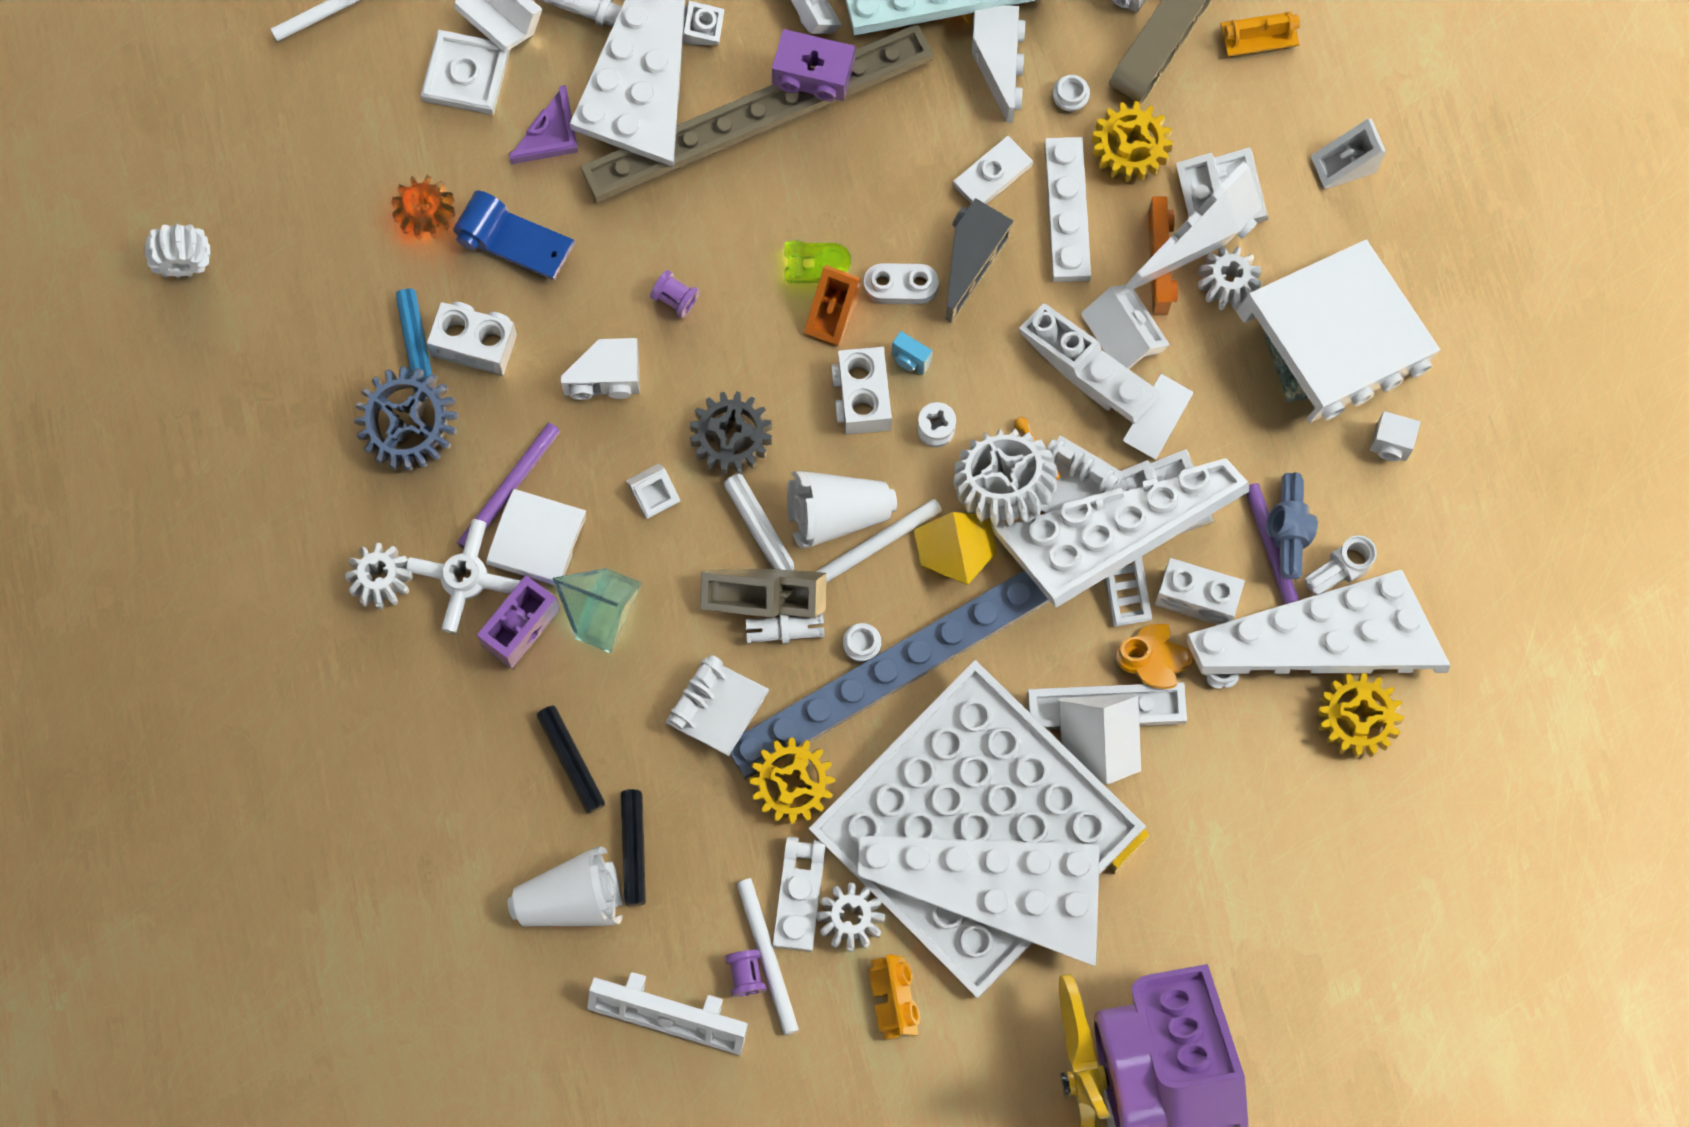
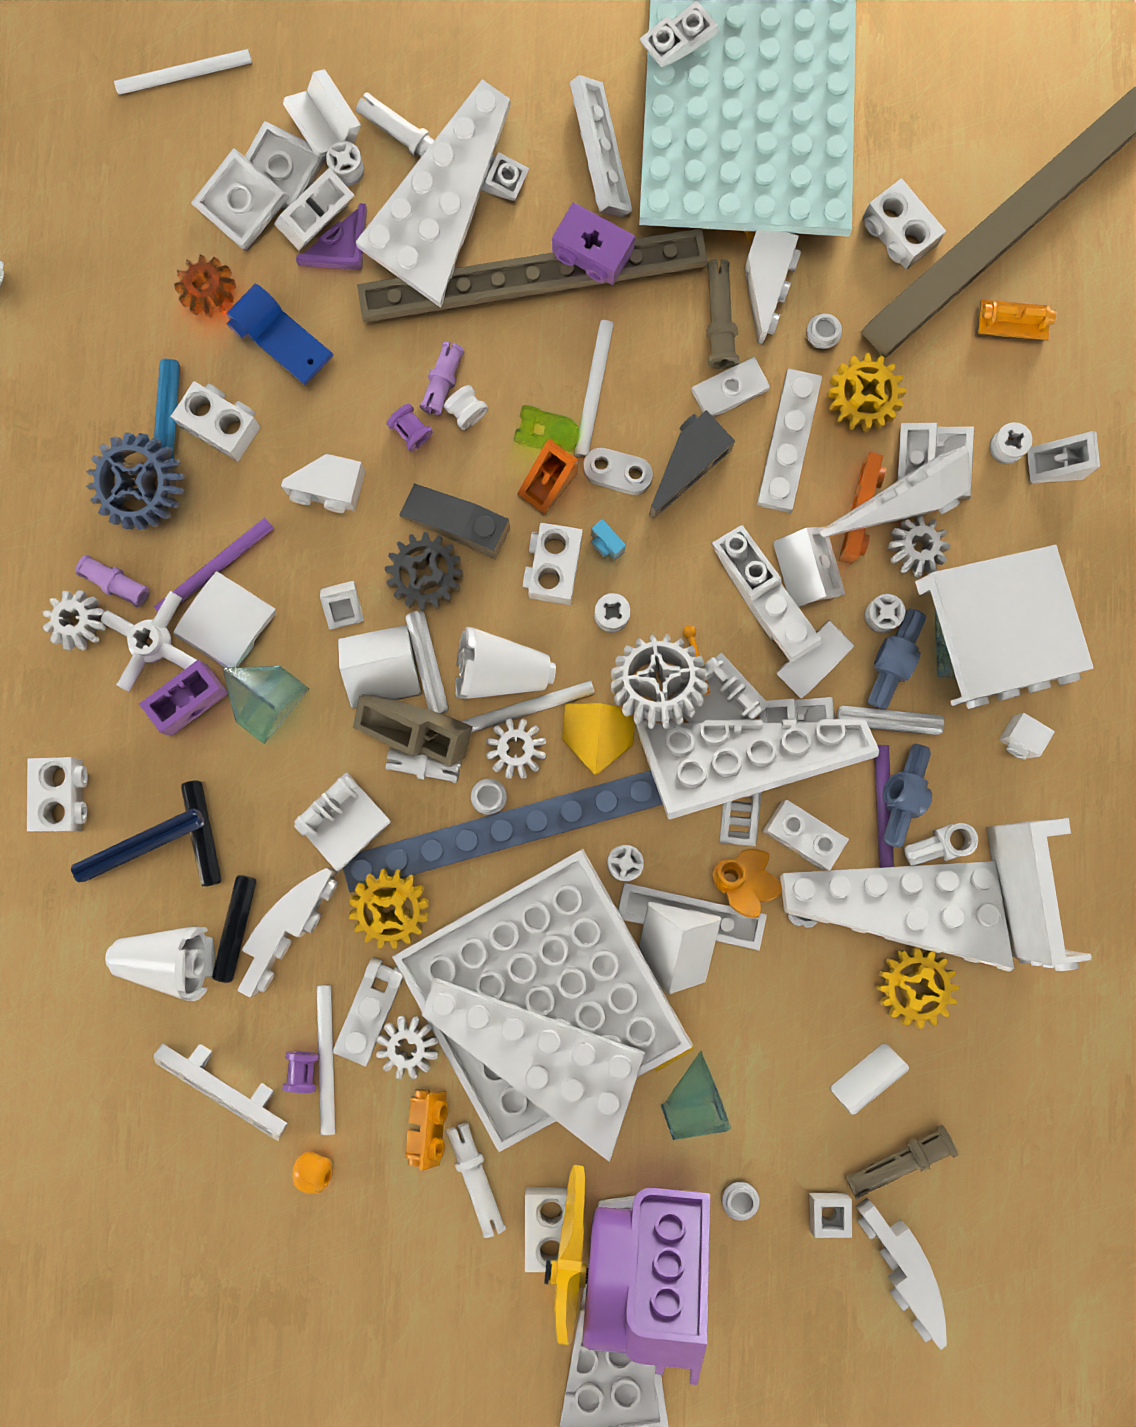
camera: 15 degrees right, 10 degrees up
none -> white brick [27,757,88,832]
none -> dark blue axle [71,809,205,882]
none -> lavender pin [75,555,149,607]
none -> white tile [191,148,289,251]
none -> white slope [237,868,338,997]
none -> white brick [274,167,354,251]
none -> light orange piece [292,1152,333,1194]
none -> white wheel [326,141,364,186]
none -> white slope [338,625,422,709]
none -> dark grey slope [399,483,510,560]
none -> lavender pin [420,341,464,416]
none -> white wheel [444,385,489,430]
none -> white pin [446,1122,506,1238]
none -> white gear [486,719,546,779]
none -> white brick [525,1187,568,1272]
none -> white piece [574,320,614,458]
none -> white wheel [607,845,644,881]
none -> clear light blue slope [661,1051,731,1140]
none -> dark tan pin [706,259,740,369]
none -> white plate [722,1182,759,1221]
none -> white plate [809,1193,852,1238]
none -> white slope [830,1043,910,1115]
none -> white axle [837,706,944,735]
none -> dark tan pin [845,1125,959,1200]
none -> white slope [855,1198,947,1350]
none -> white wheel [864,594,906,633]
none -> sand blue axle [868,608,926,710]
none -> white panel [986,818,1092,971]
none -> white wheel [989,422,1032,464]

